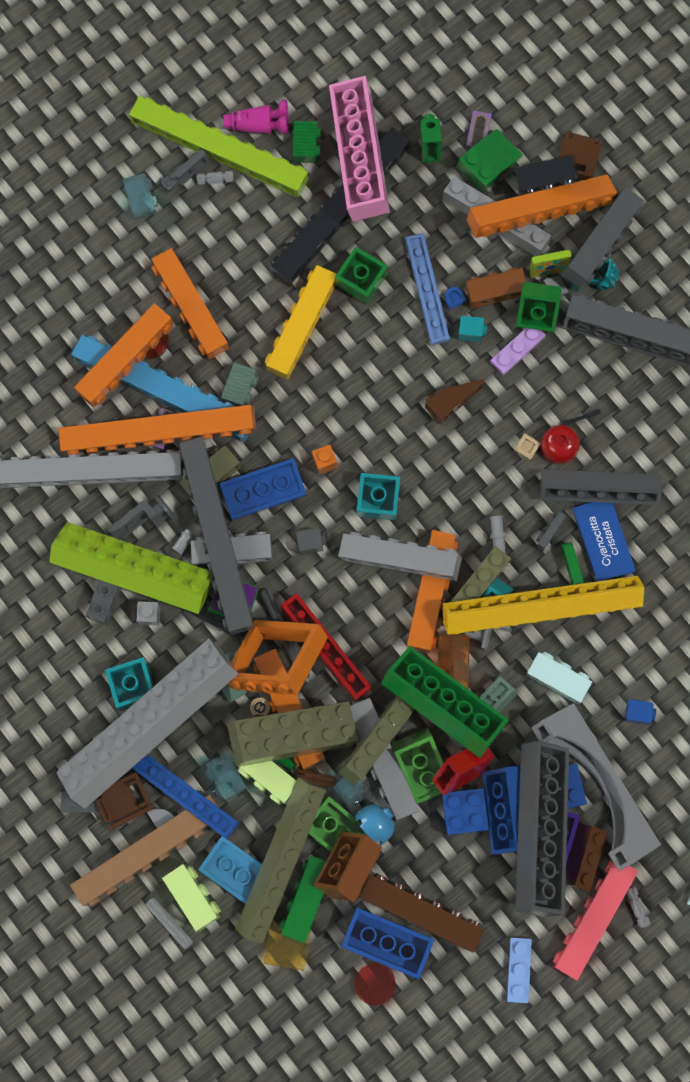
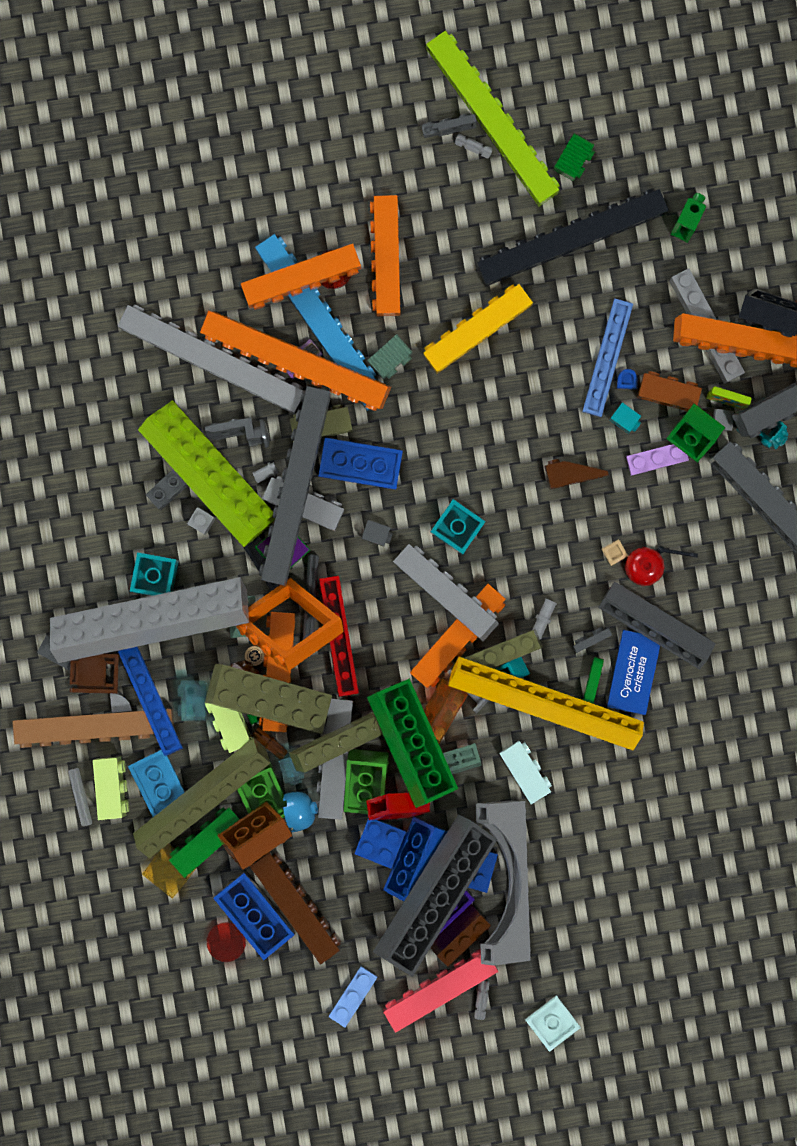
camera: 25 degrees right, 10 degrees up
clear light blue brick [123,173,159,219] -> none
dark pink piece [224,99,289,134] -> none
orange brick [312,445,338,475] -> none
bright pink brick [329,76,390,222] -> none
green brick [335,246,388,304] -> none
green slope [457,129,523,193] -> none
tile [466,111,492,149] -> none
blue brick [624,699,656,725] -> none

